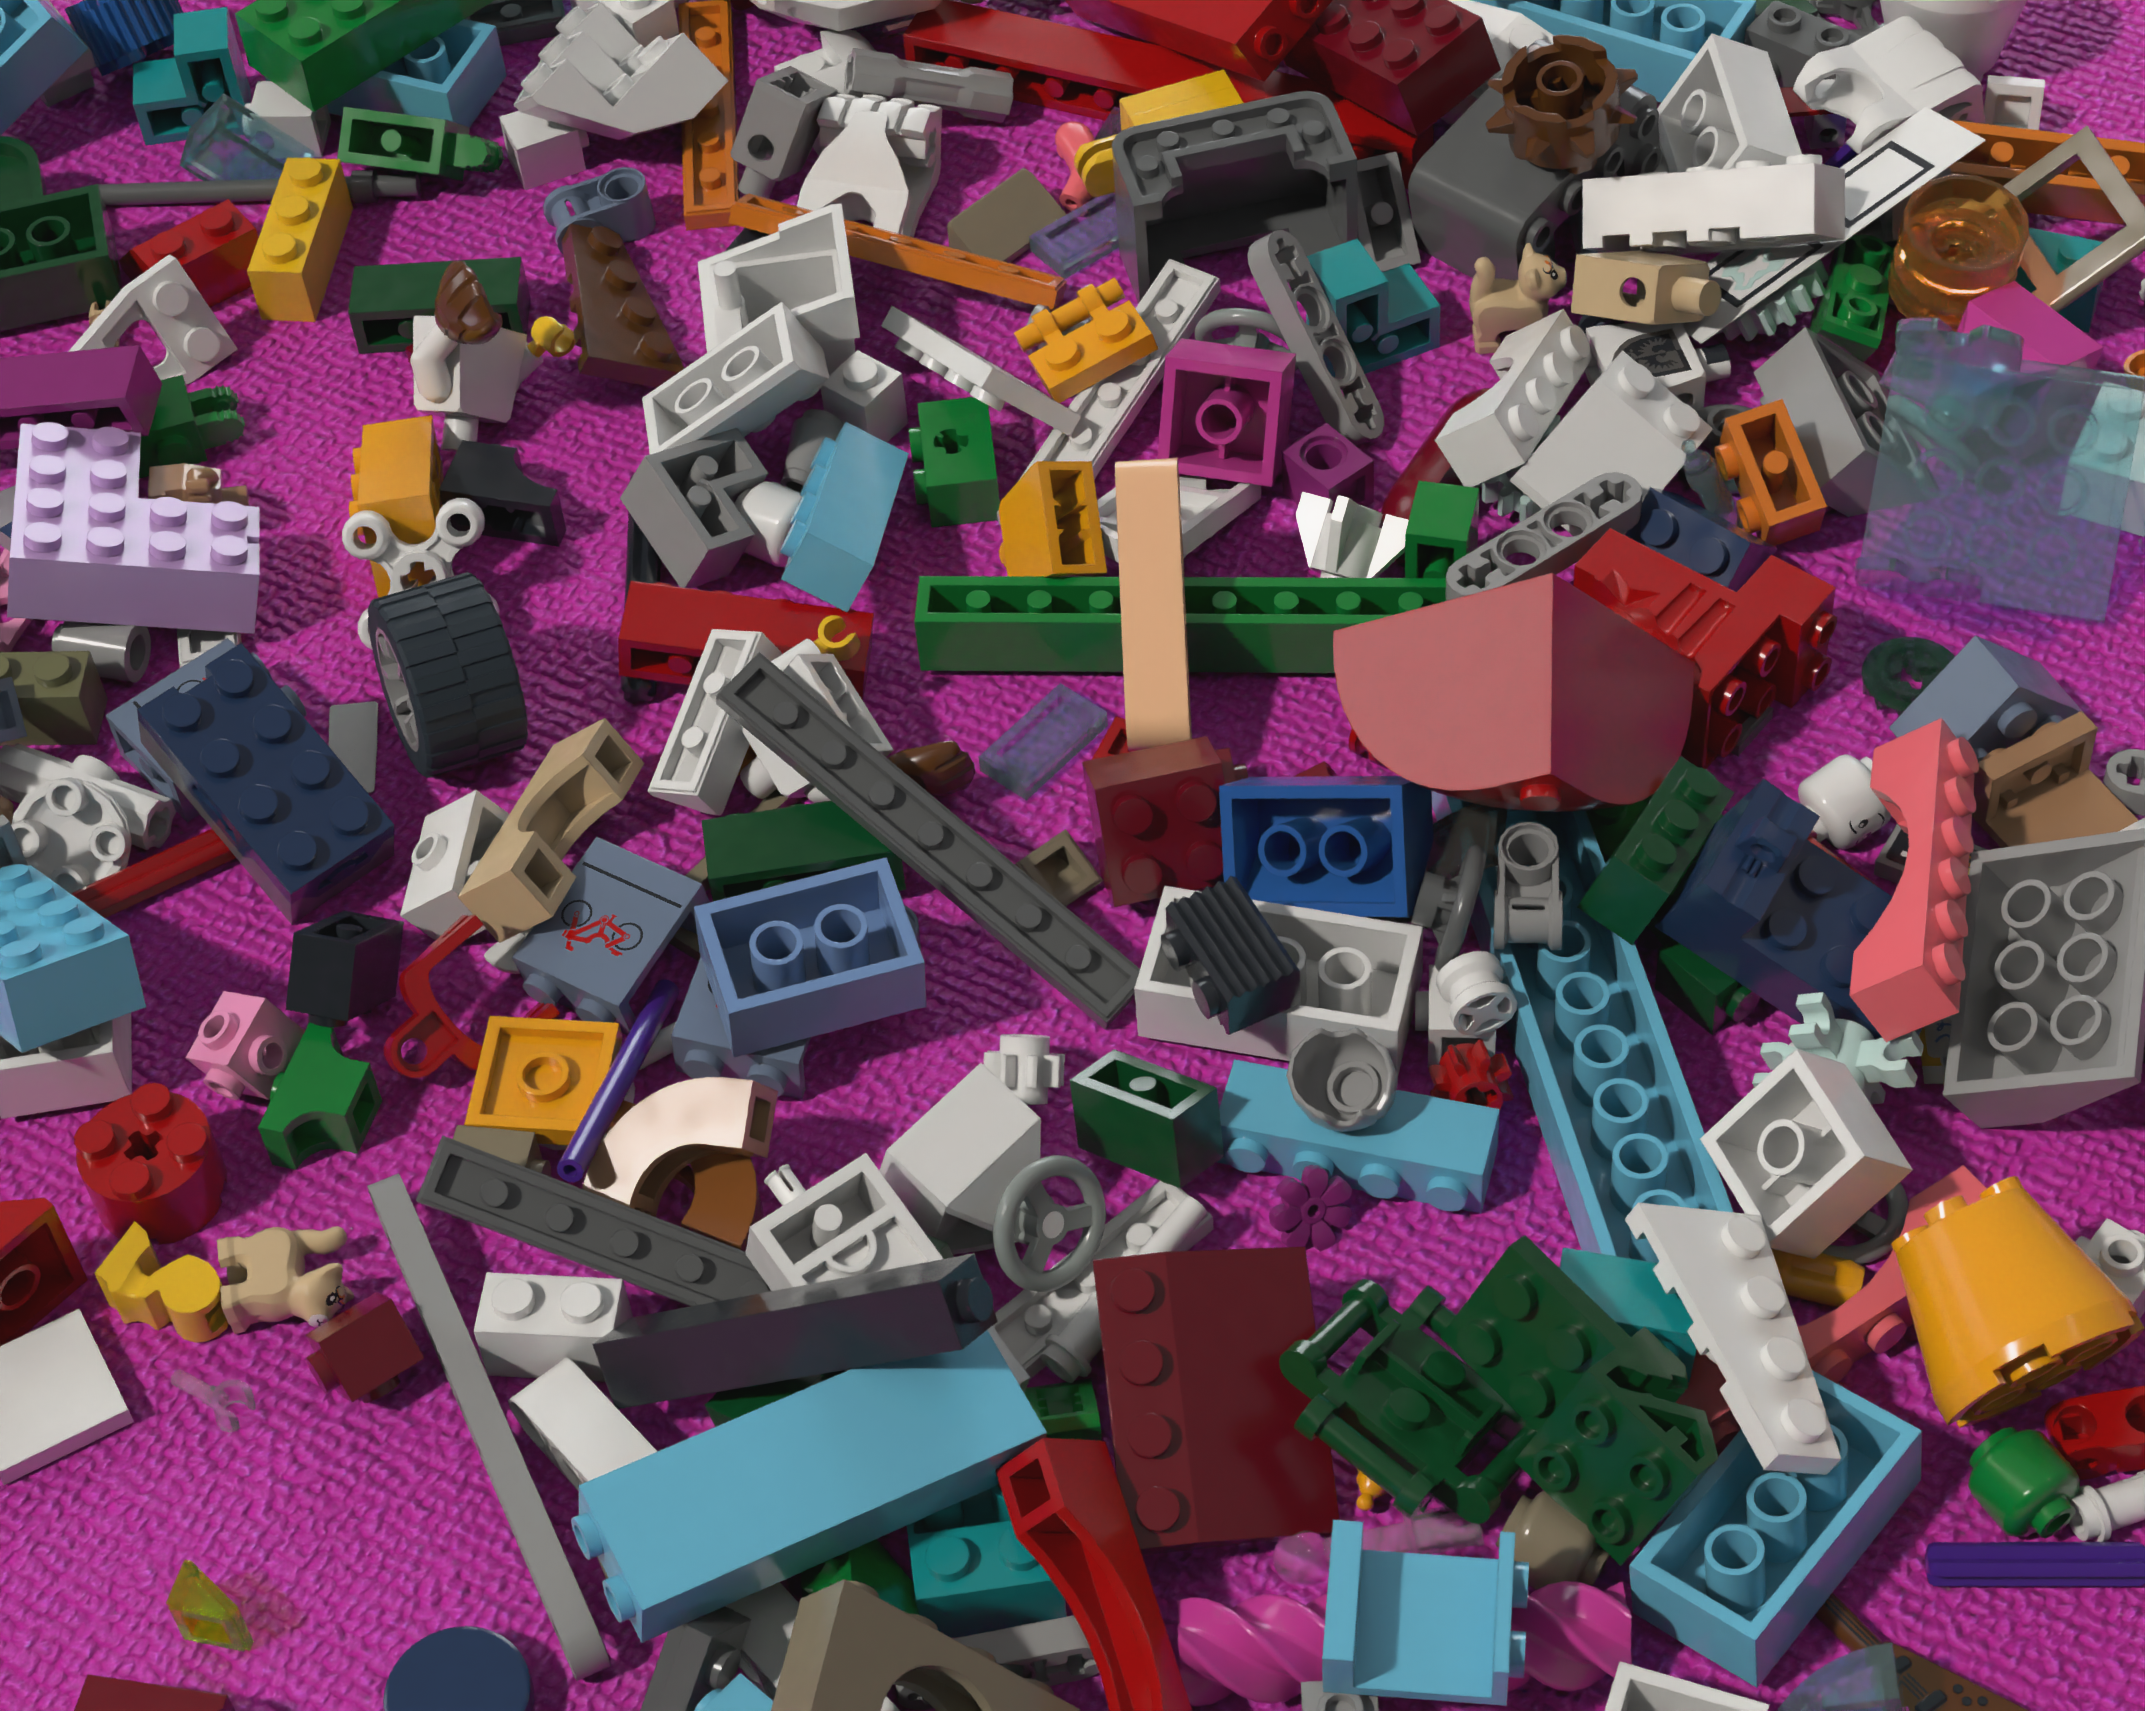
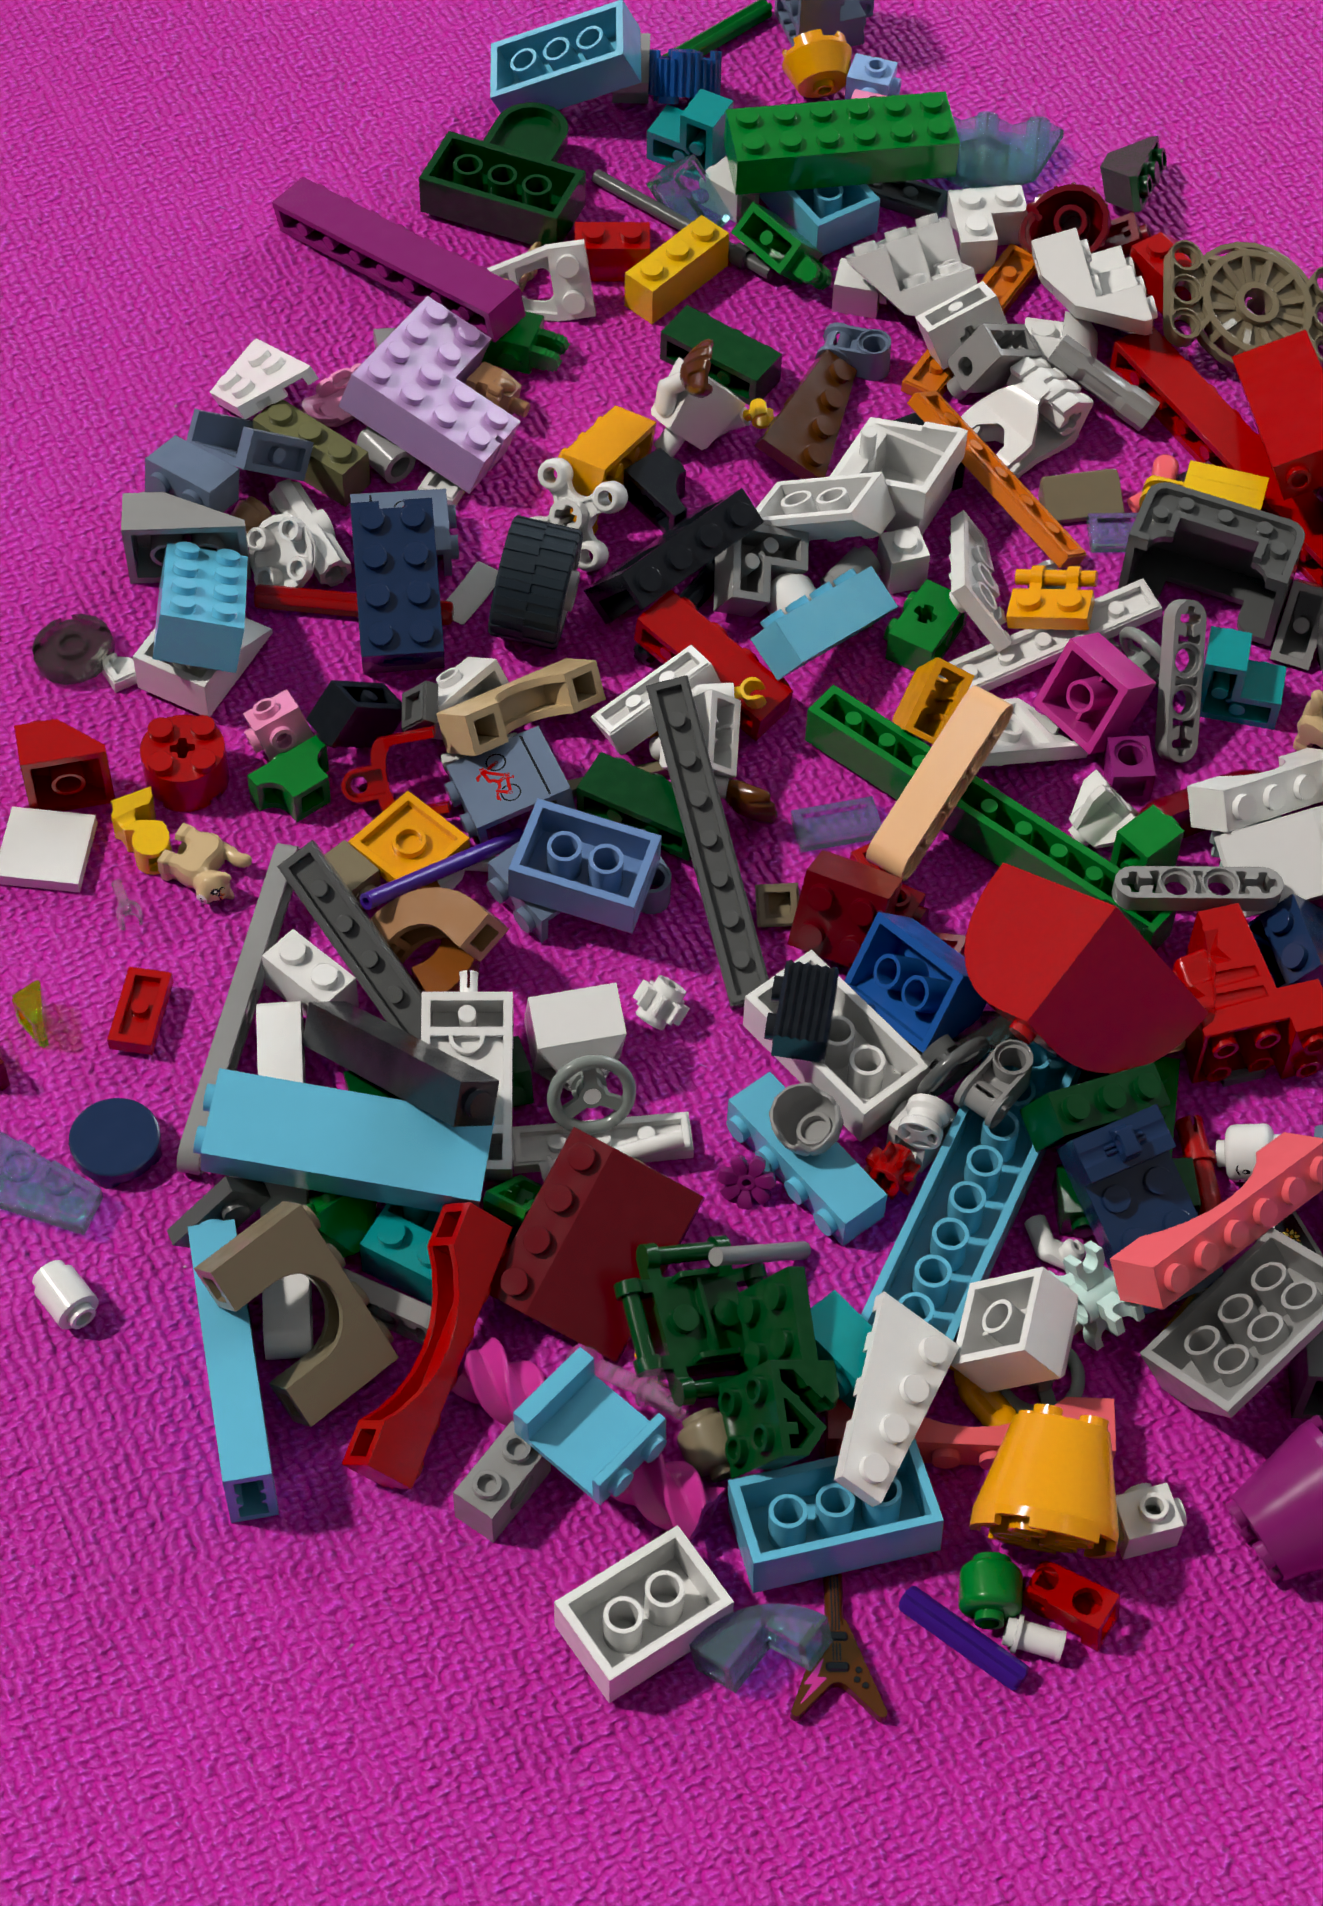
camera: 30 degrees right, 5 degrees up
dark red brick [305,1292,425,1403] -> none
dark green brick [1070,1049,1224,1189] -> none
none -> red plate [107,966,174,1055]
none -> dark grey tile [401,681,438,732]
none -> black window [584,488,764,624]
none -> light grey bar [708,1241,811,1266]
none -> white brick [915,281,1008,370]
none -> white arm [1024,1215,1086,1270]

